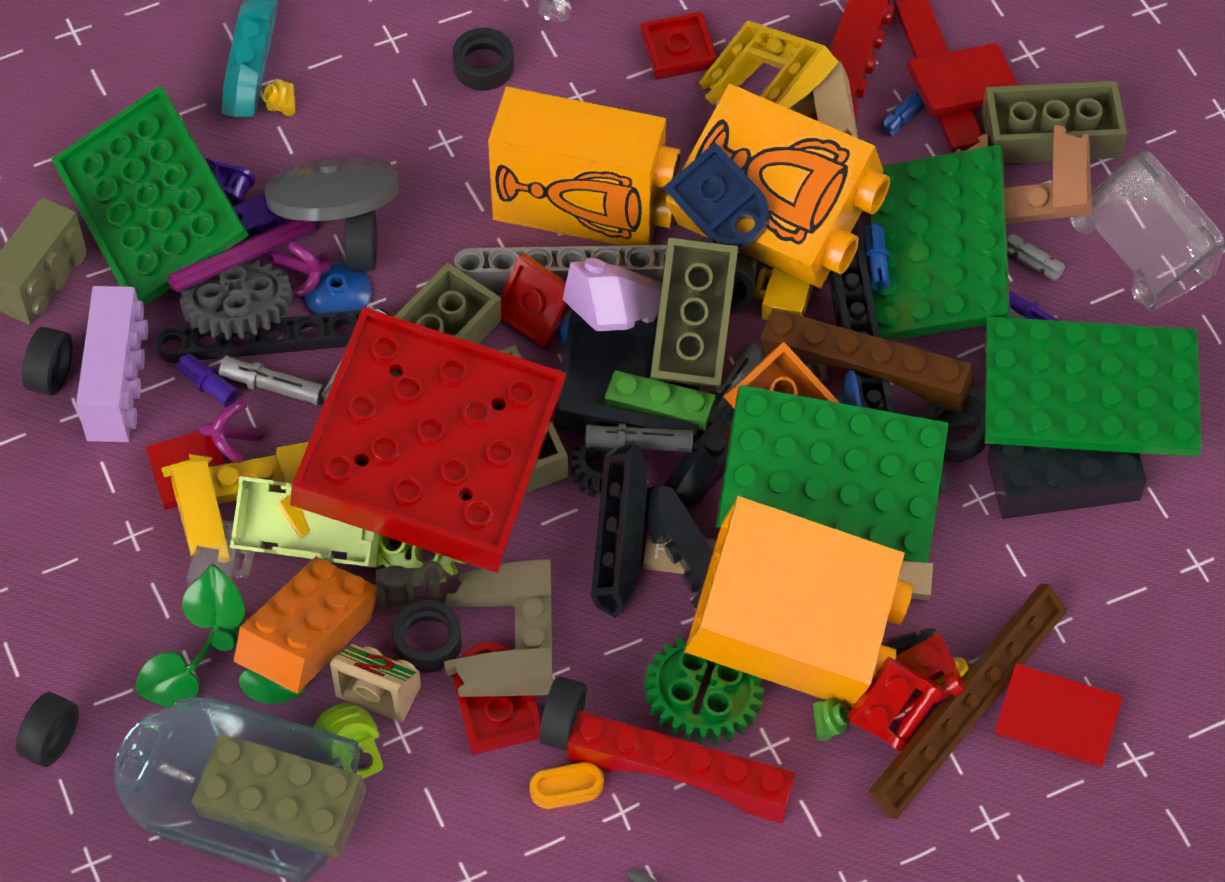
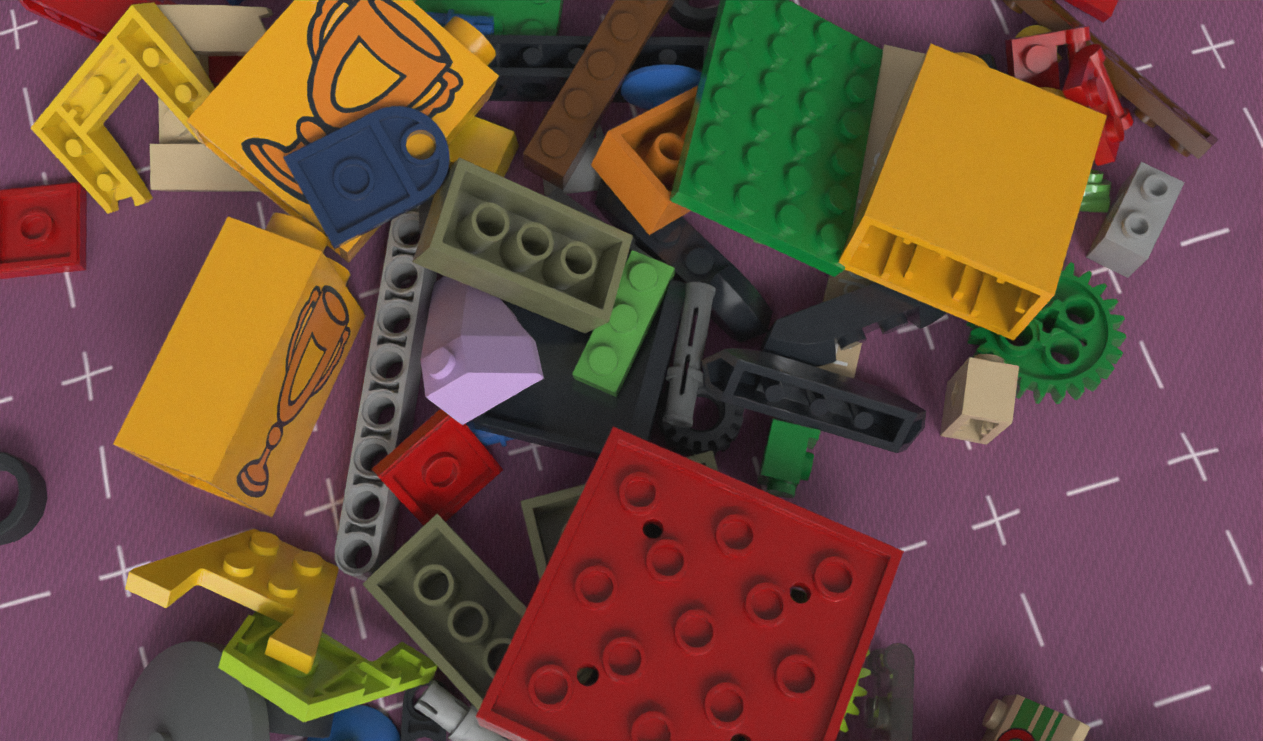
camera: 80 degrees left, 15 degrees up
black tyre [392,599,462,673] -> none
dark tan wedge [444,559,553,697] -> none
red tile [453,642,541,755] -> none
light orange tile [530,762,604,809] -> none
black tyre [539,676,587,751] -> none
red arch [568,710,795,823] -> none
none -> yellow wing [125,529,339,674]
none -> lime wing [218,611,437,723]
none -> green brick [757,419,820,498]
none -> tan brick [940,354,1019,445]
none -> light grey brick [1086,162,1185,278]

